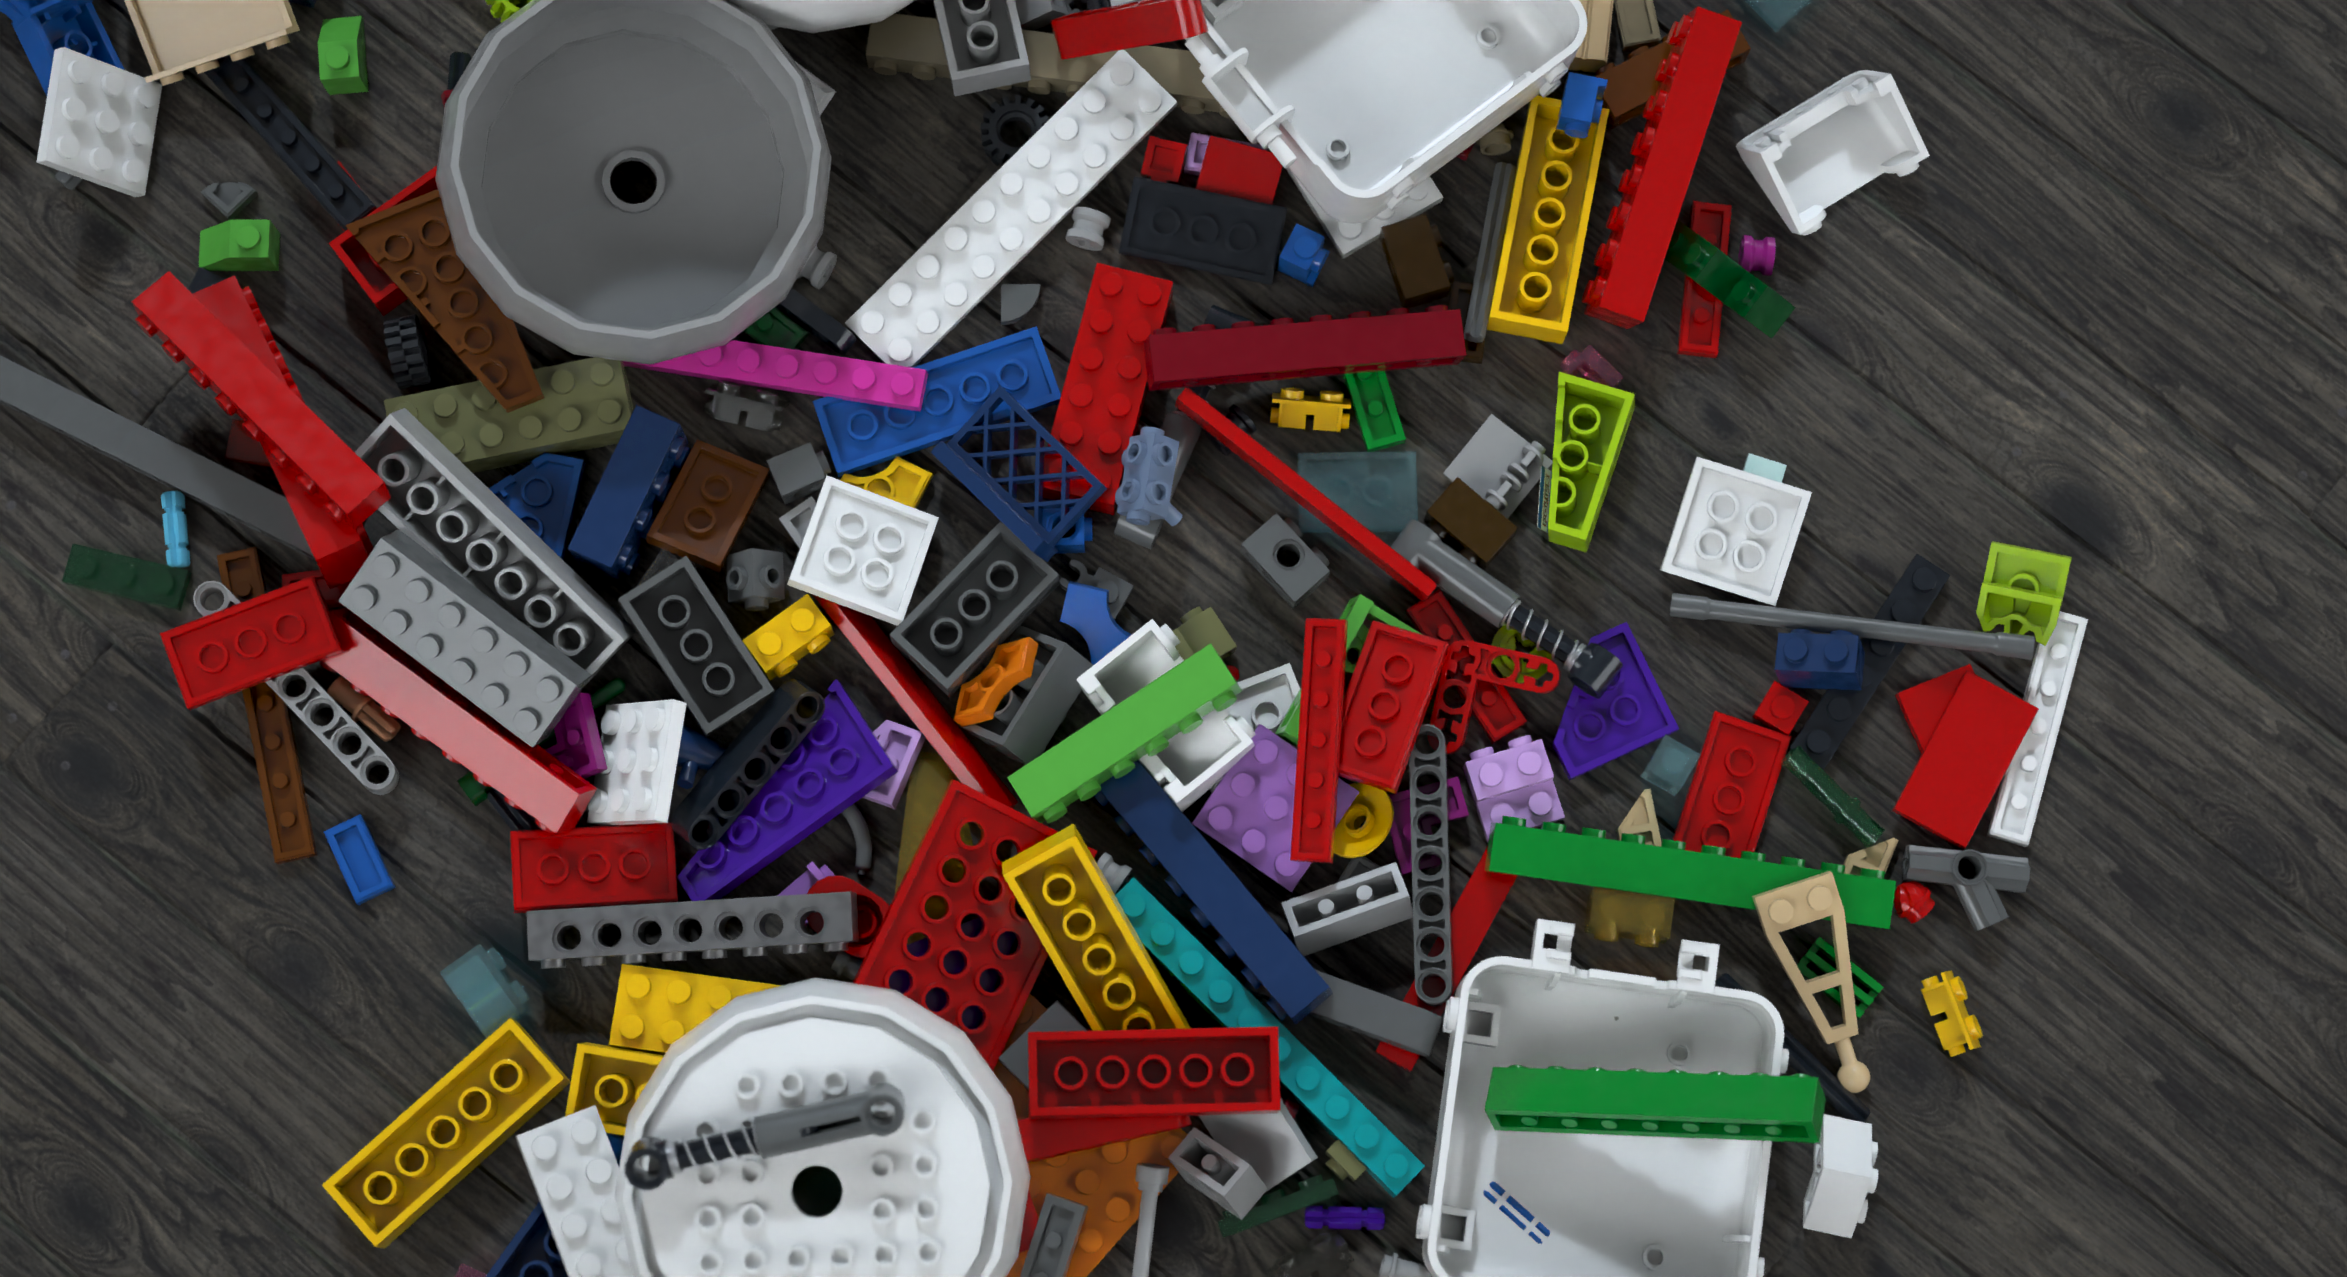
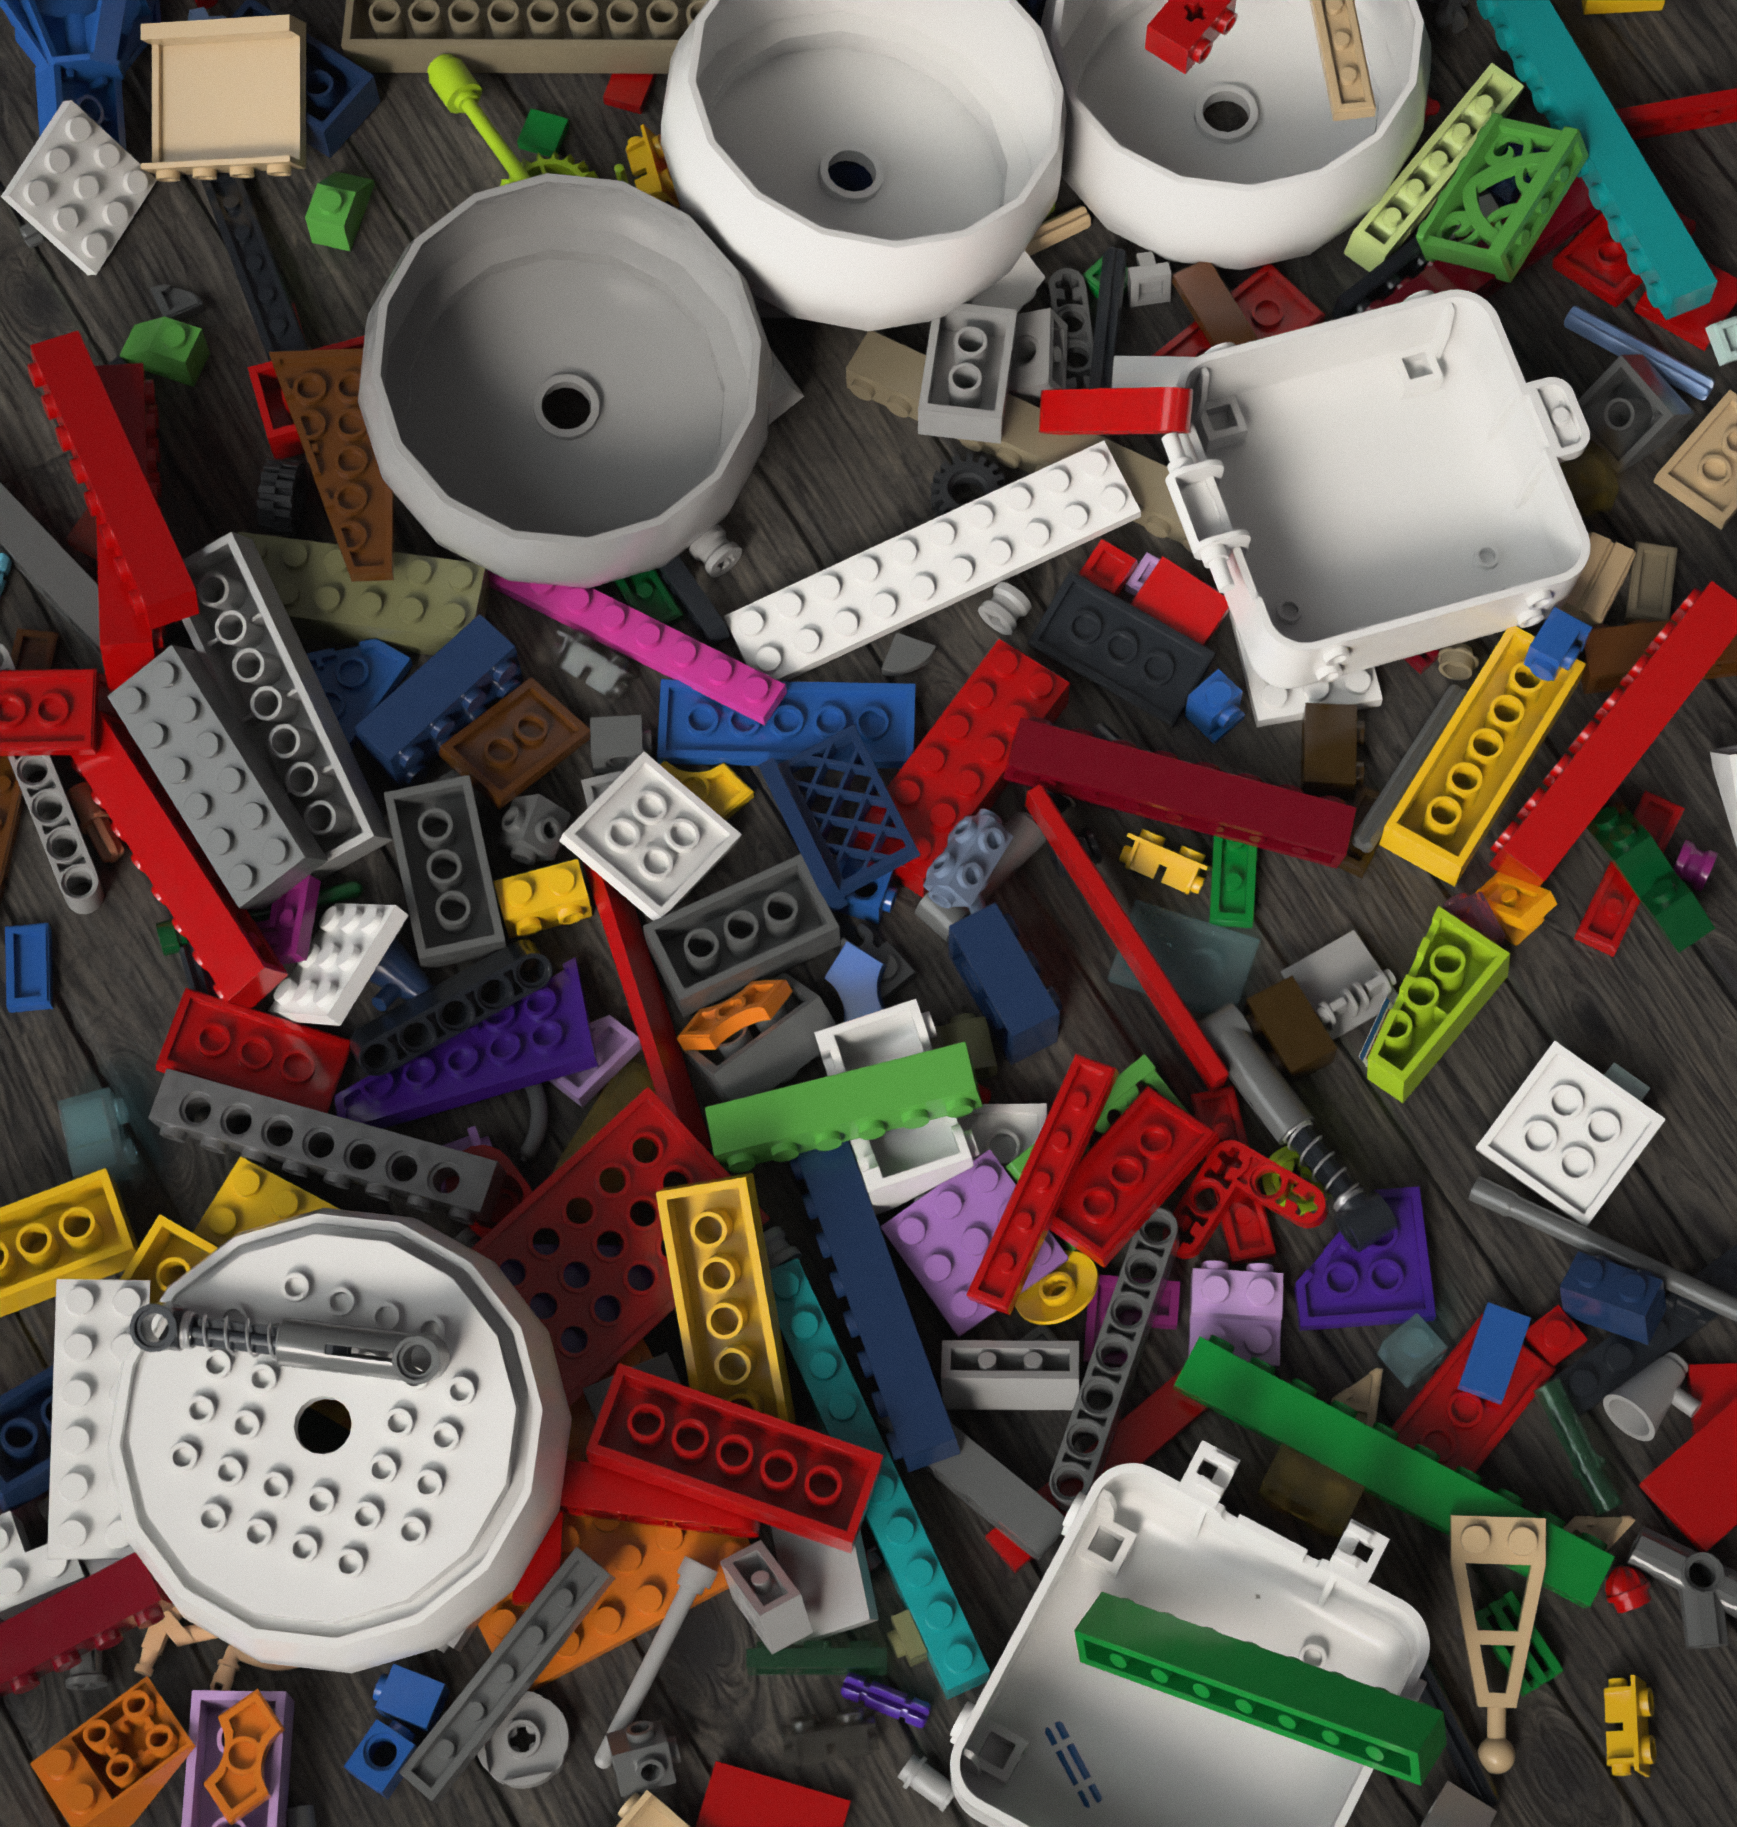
camera: 25 degrees right, 10 degrees down
dark grey brick [1240,513,1330,610] -> none
none -> dark blue brick [948,902,1063,1065]
none -> blue tile [1457,1302,1531,1405]
none -> light orange slope [1468,872,1558,946]
none -> light grey piece [1603,1352,1702,1441]

